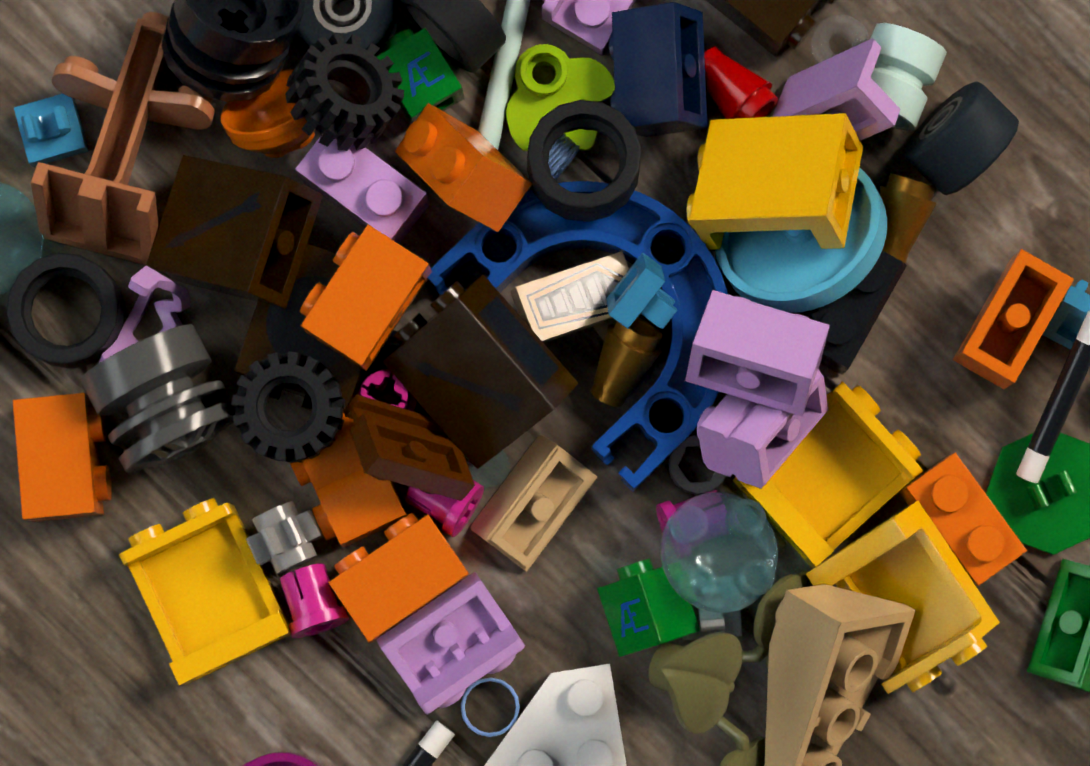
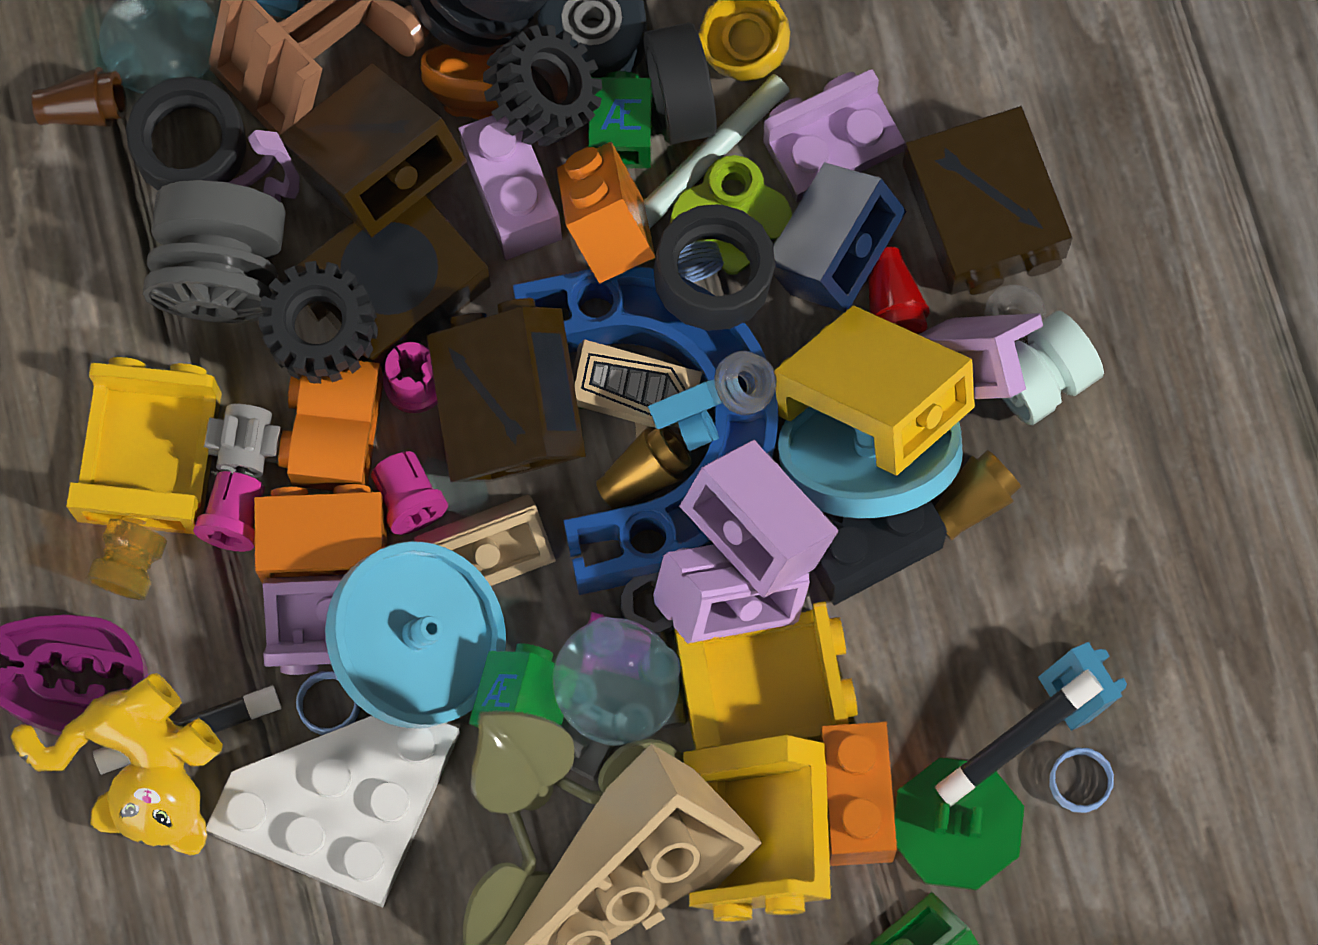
camera: 30 degrees right, 10 degrees down
orange brick [13,393,112,522] -> none
orange brick [300,224,432,371] -> none
reddish brown plate [343,394,475,501] -> none
black wheel [904,81,1019,195] -> none
orange brick [952,249,1074,389] -> none
none -> clear yellow wheel [86,519,168,601]
none -> medium azure piece [325,542,506,728]
none -> clear plate [714,351,777,415]

